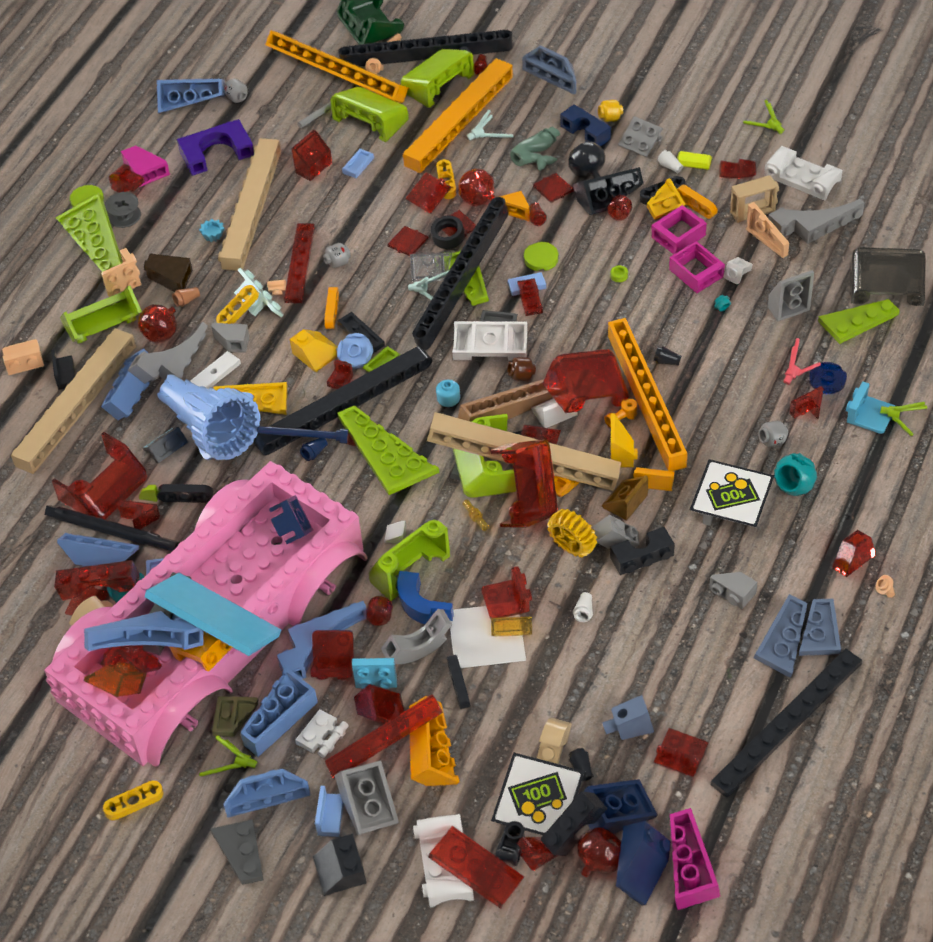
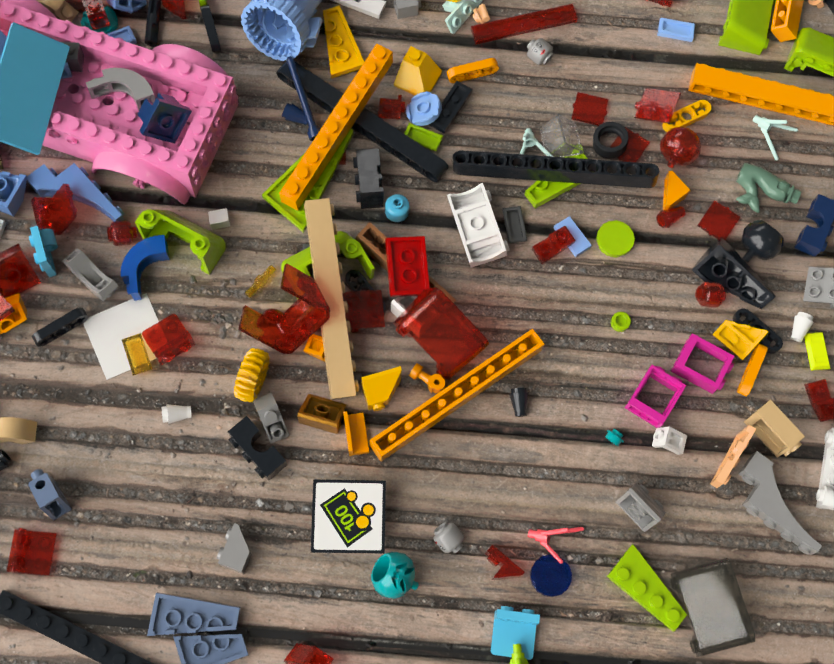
camera: 60 degrees right, 20 degrees up
reddish brown head [507,357,536,381] -> none
none -> light grey arch [86,68,155,110]
none -> light orange brick [279,43,393,211]
none -> black wedge [353,148,384,209]
none -> red plate [385,236,430,297]

